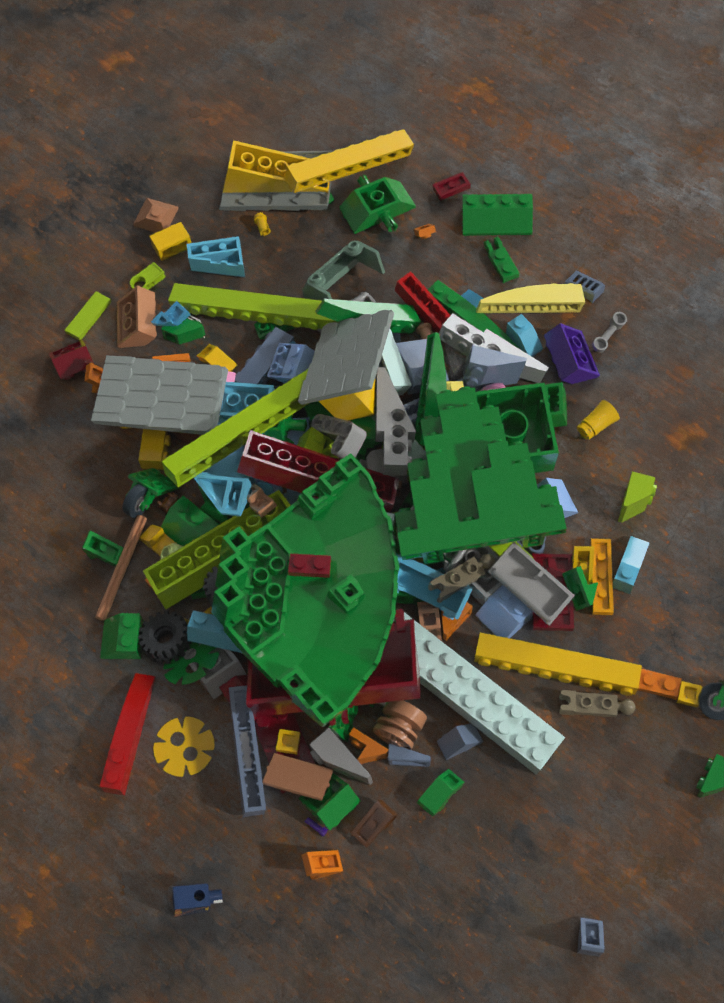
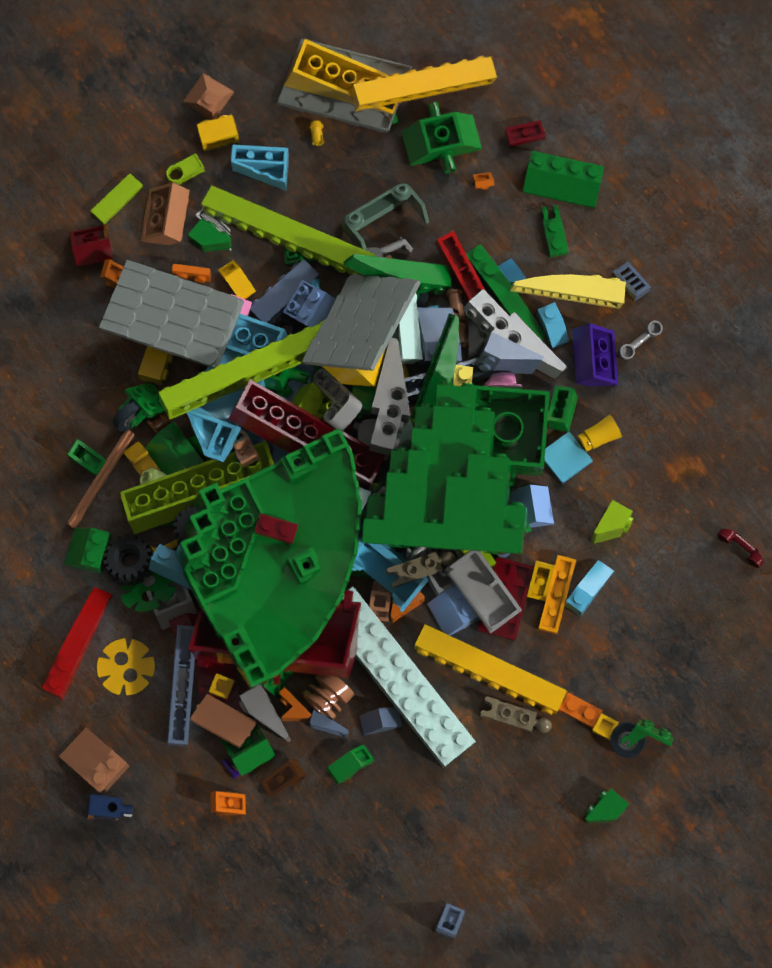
camera: 10 degrees right, 10 degrees up
dark azure slope [151,301,191,326] -> none
green slope [562,566,598,611] -> none
none -> nougat slope [59,728,129,796]
none -> medium azure tile [544,431,593,484]

